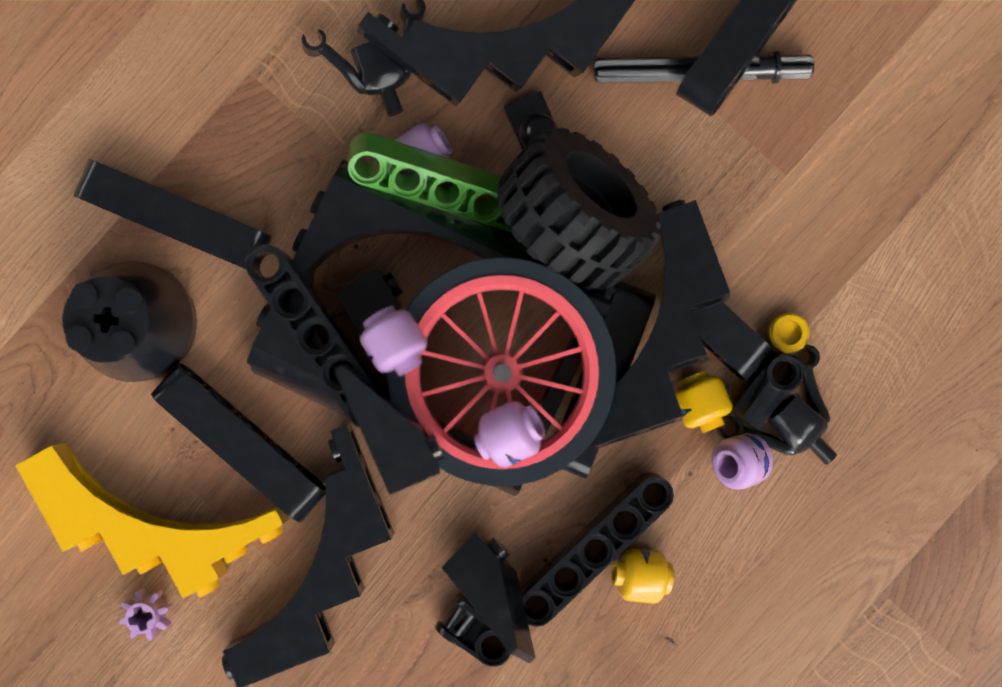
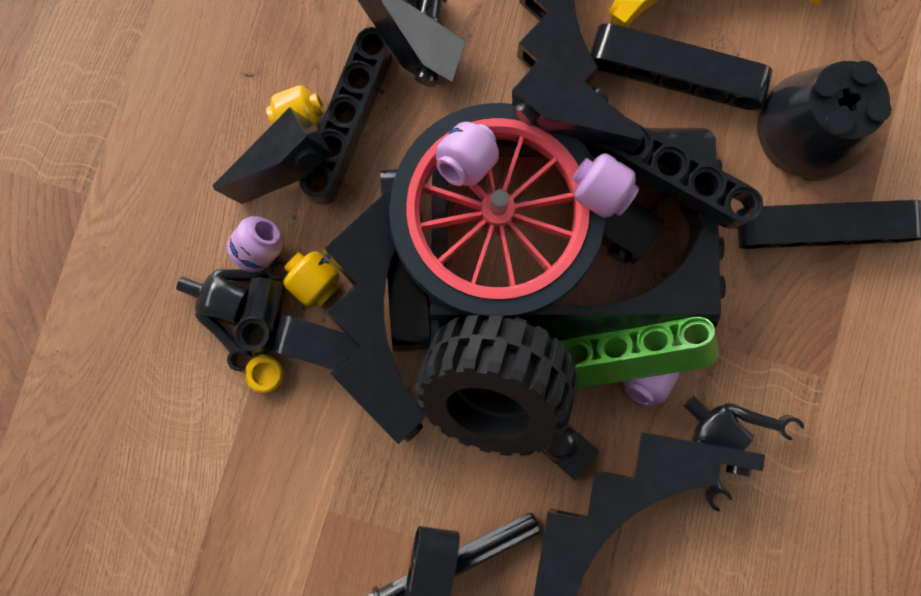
camera: 160 degrees right, 5 degrees down
none -> black slope [212,107,332,204]

